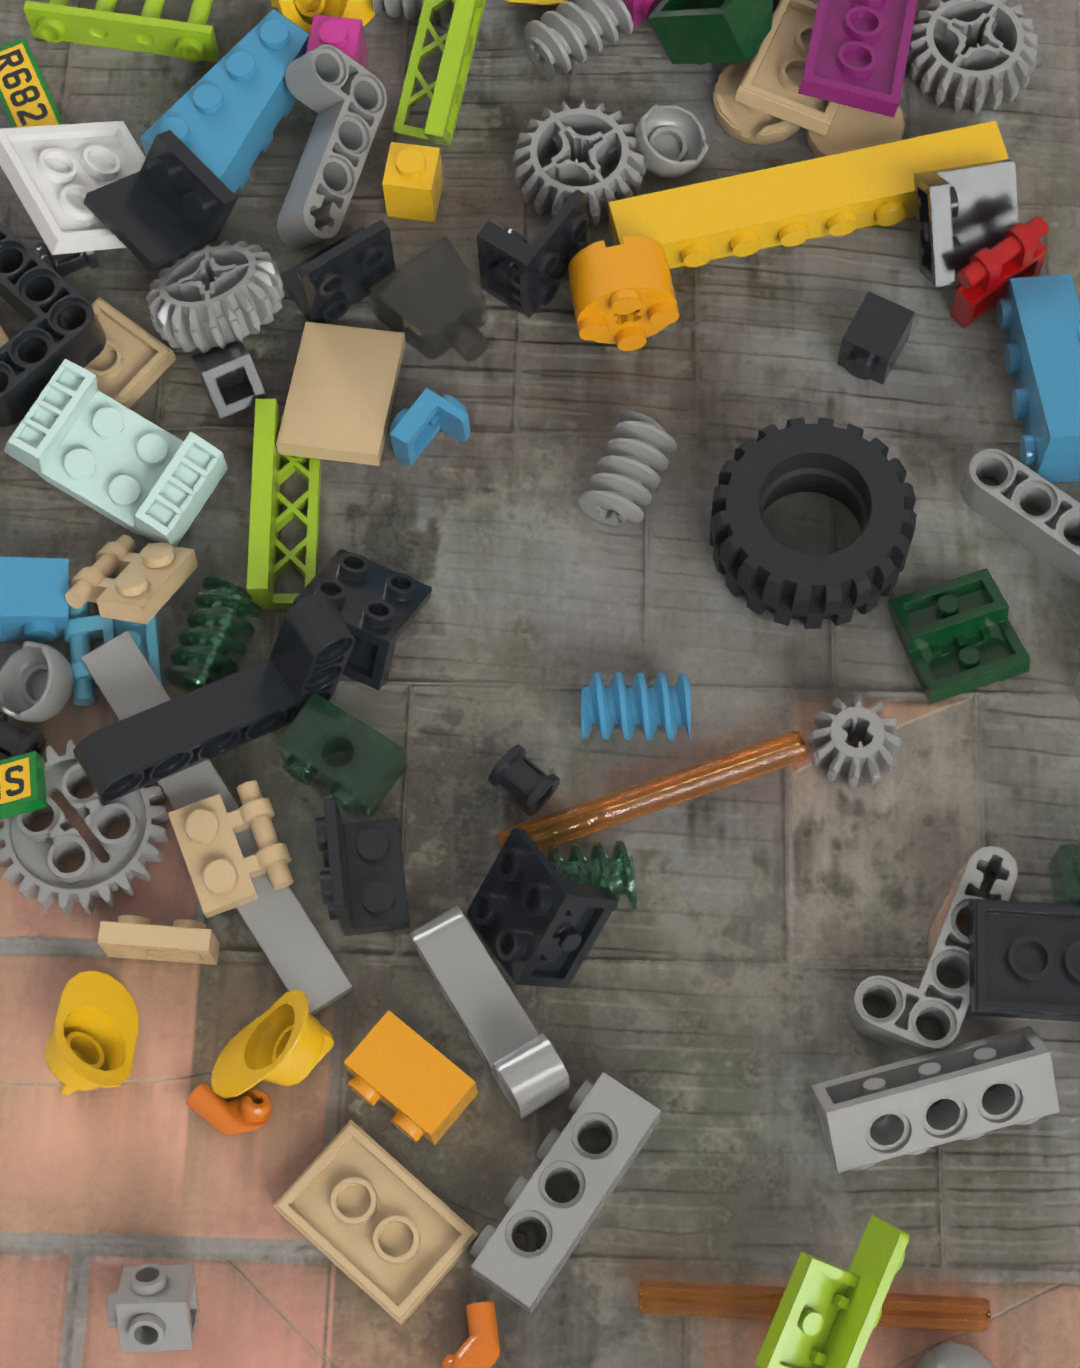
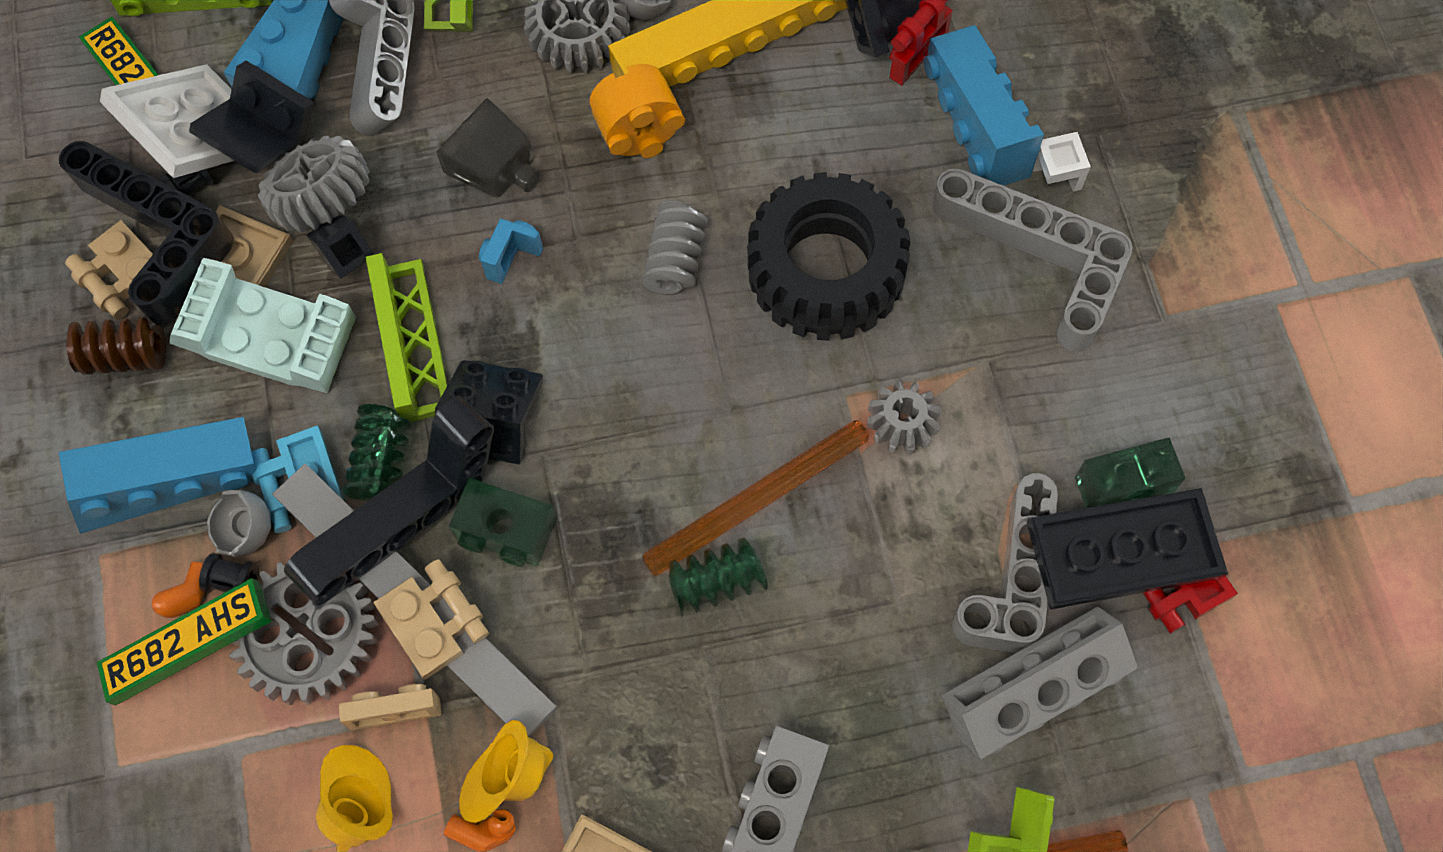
camera: 15 degrees left, 0 degrees up
tan plate [65,535,198,624] -> none
tan tile [276,322,406,466] -> none
black bracket [280,220,397,323] -> none
black bracket [315,798,410,936] -> none
light orange brick [343,1010,478,1146] -> none
yellow brick [382,142,444,223] -> none
light grey beam [409,906,570,1119] -> none
black bracket [467,828,618,988] -> none
black bracket [477,189,589,318] -> none
black bush [488,744,560,816] -> none
dark azure piece [581,672,691,741] -> none
black brick [837,291,915,385] -> none
dark green slope [888,568,1030,704] -> none

